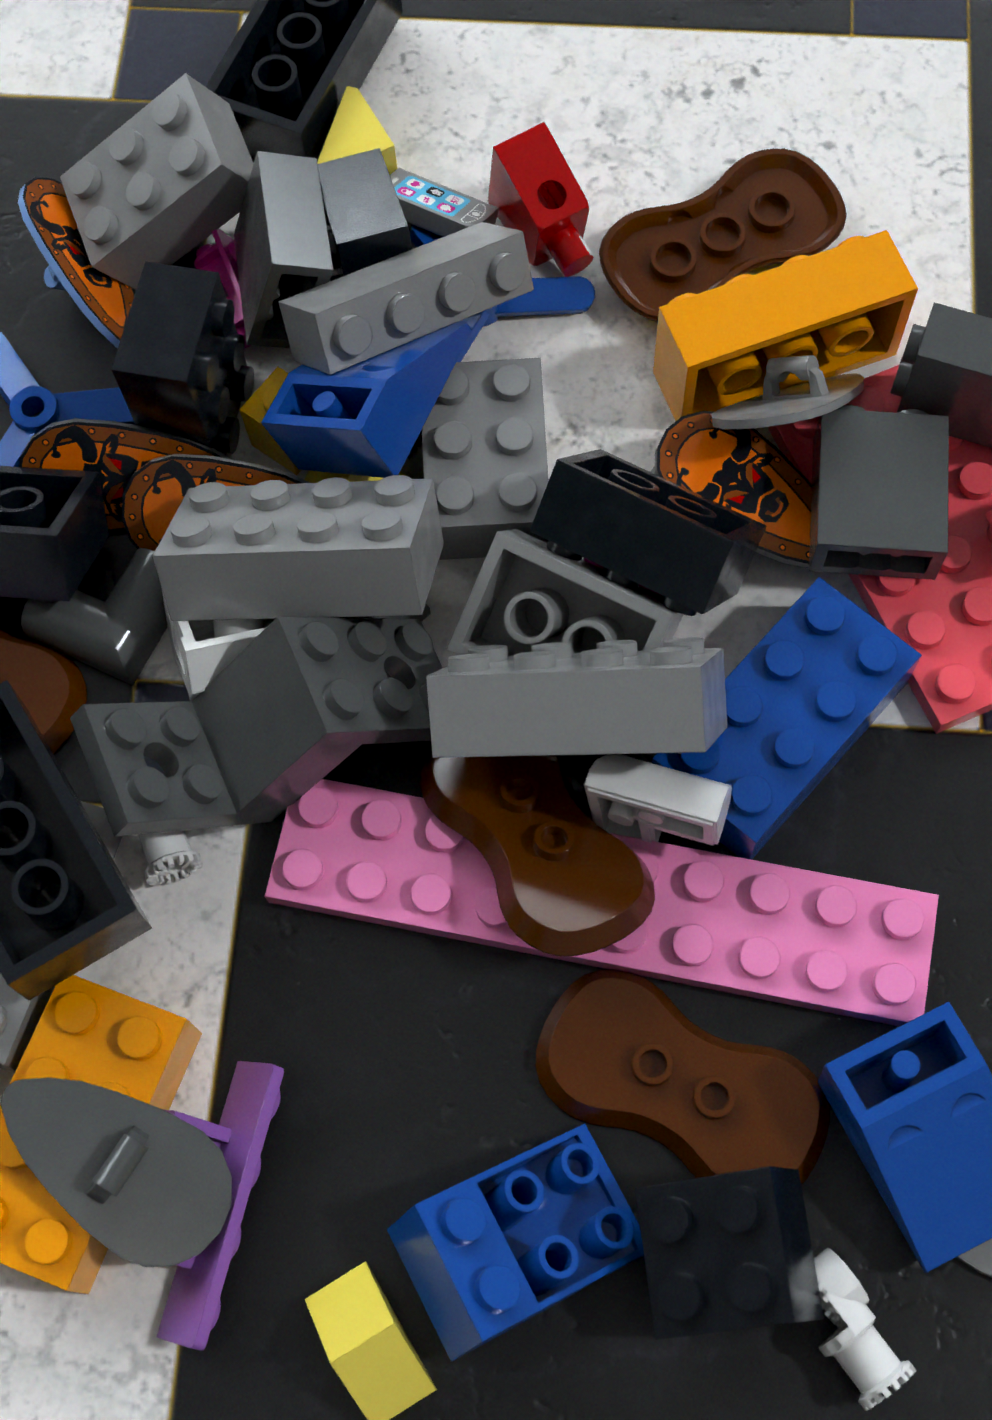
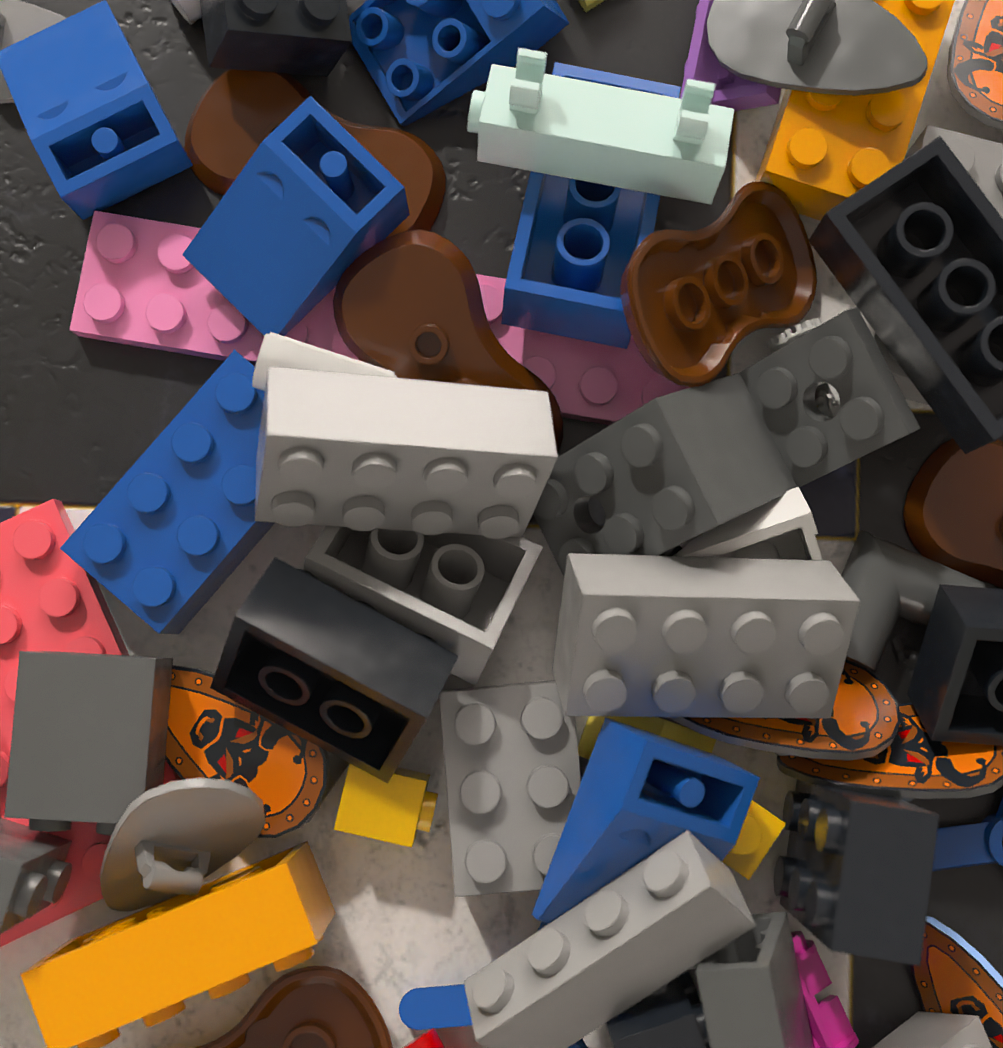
camera: 170 degrees right, 15 degrees up
none -> blue slope [182,96,410,336]
none -> yellow brick [334,763,438,848]
none -> light aqua brick [467,48,734,205]
none -> blue brick [501,62,681,349]
none -> reddish brown plate [620,181,817,387]

